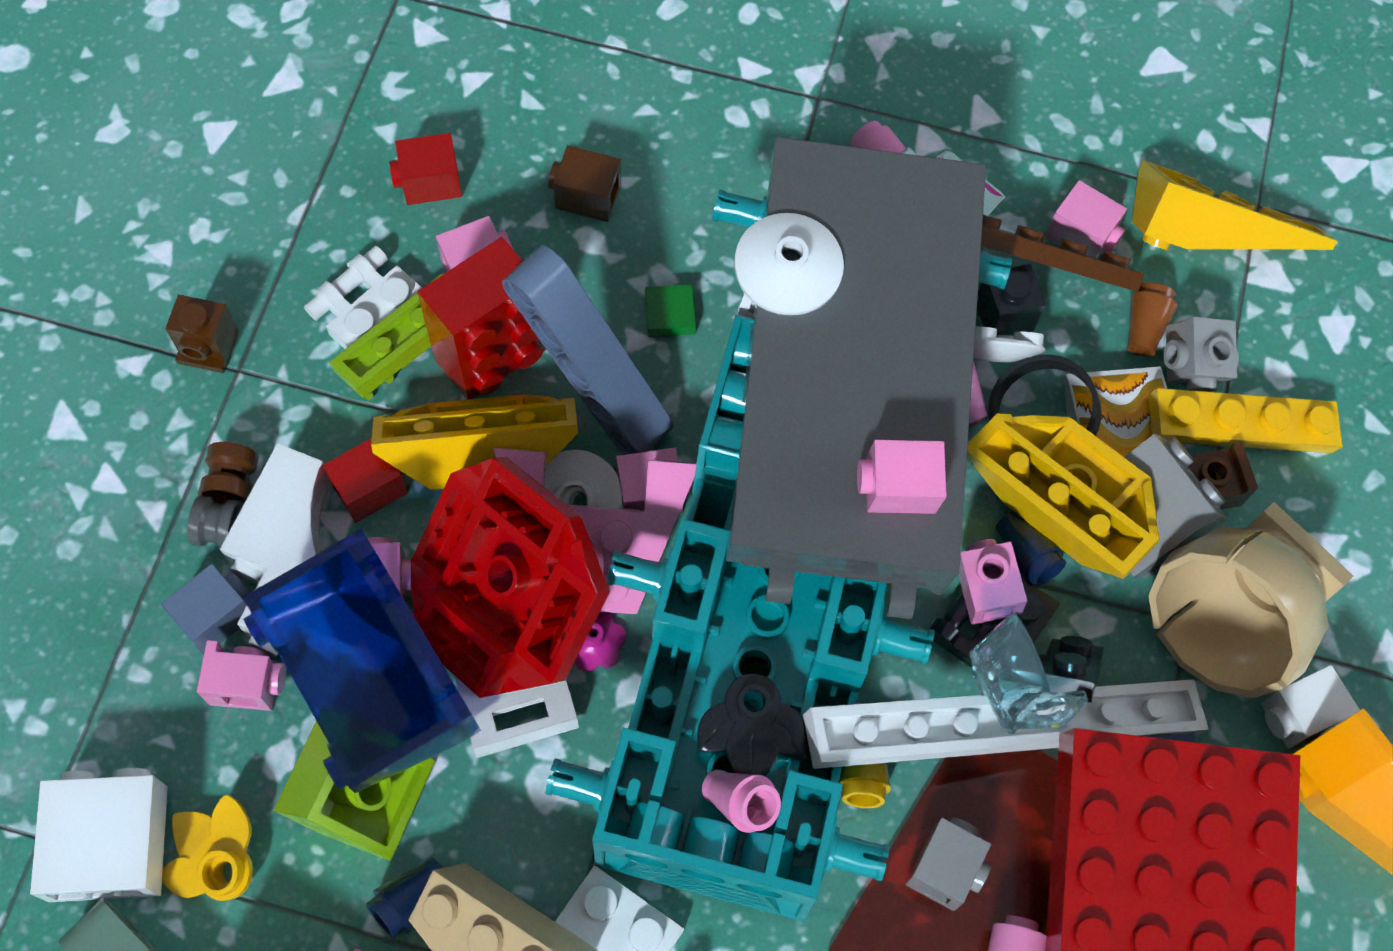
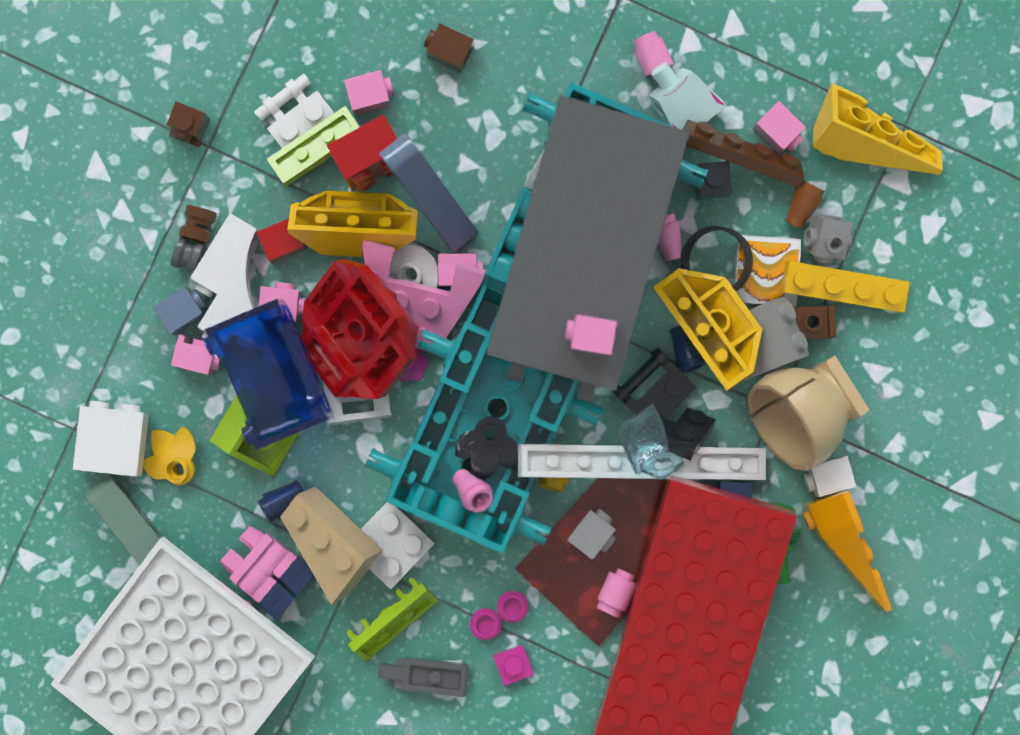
camera: 10 degrees right, 20 degrees up
red brick [389,133,462,205] -> none
green tile [645,284,696,337] -> none
white dish [734,213,844,316] -> none
bright pink brick [958,539,1027,625] -> none
white dish [973,326,1045,363] -> none

